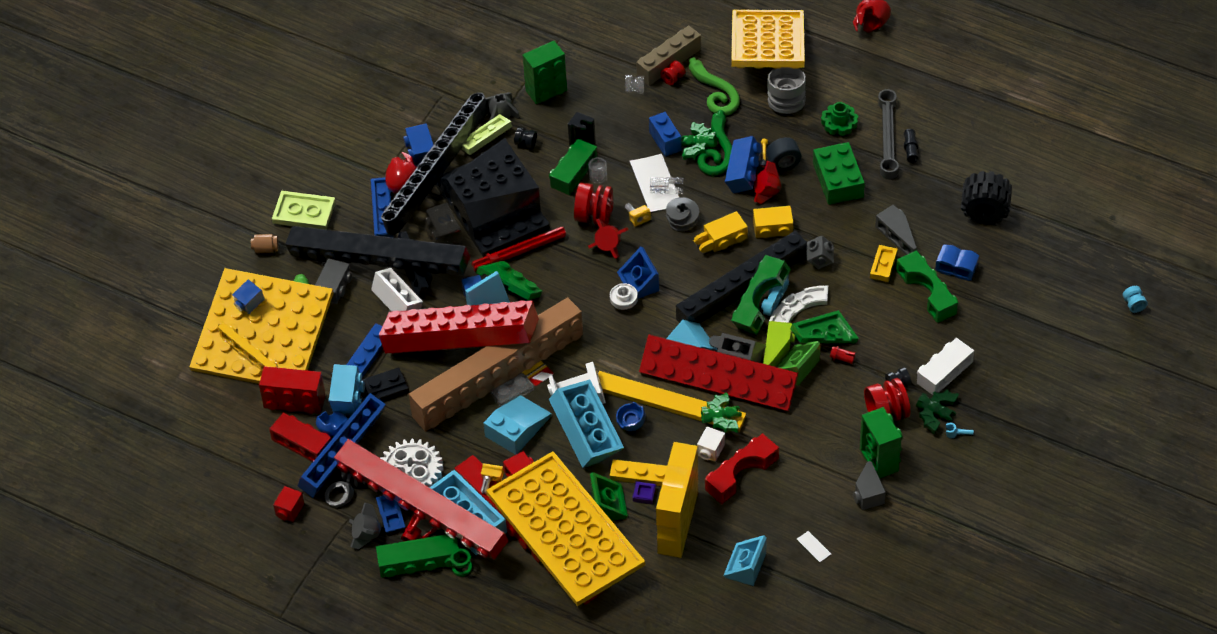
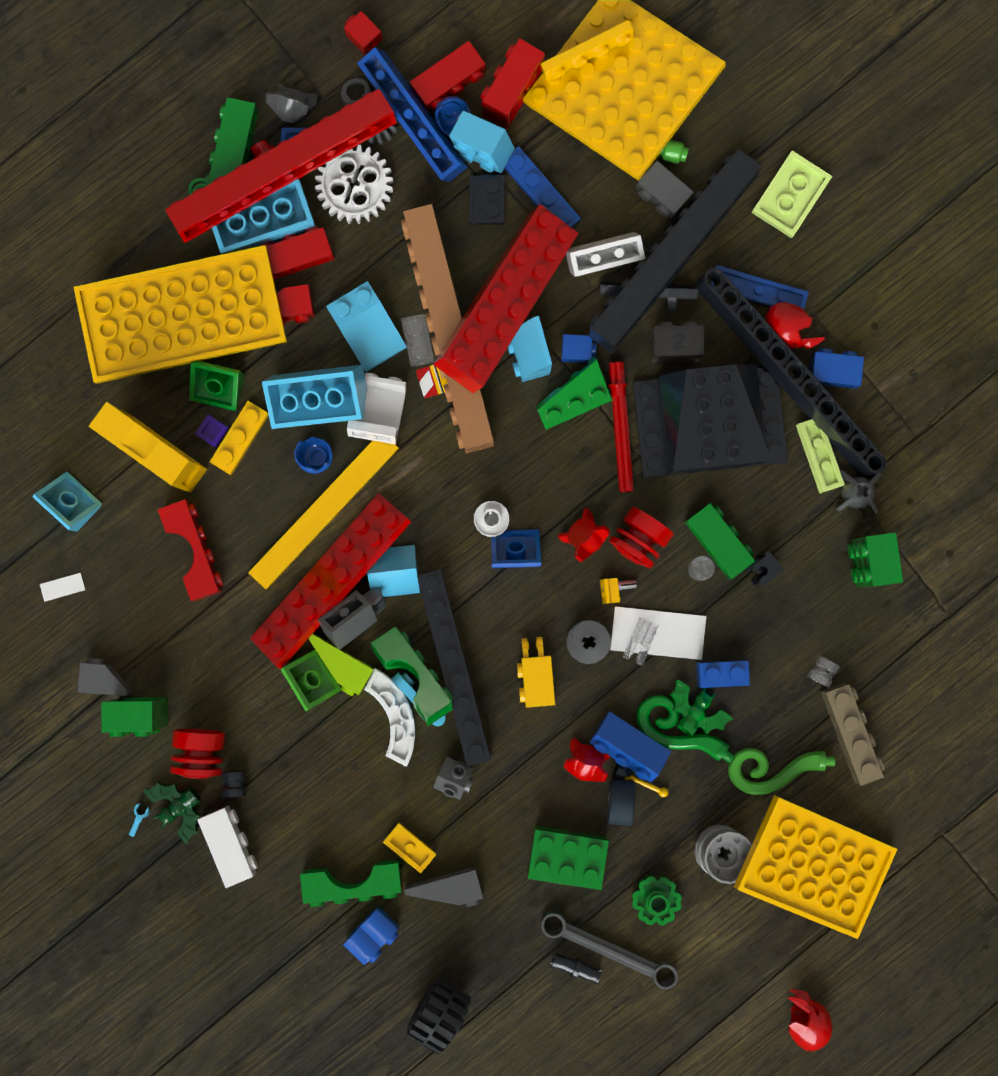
camera: 110 degrees right, 35 degrees up
blue brick [232,279,265,314] -> none
medium nougat brick [251,234,278,253] -> none
yellow piece [481,463,504,494] -> none
black wheel [514,127,538,149] -> none
red wheel [661,60,686,85] -> none
white brick [697,427,725,462] -> none
green animal [701,392,742,433] -> none
yellow brick [753,206,793,238] -> none
green wing [790,310,859,343] -> none
red pin [830,346,856,364] -> none

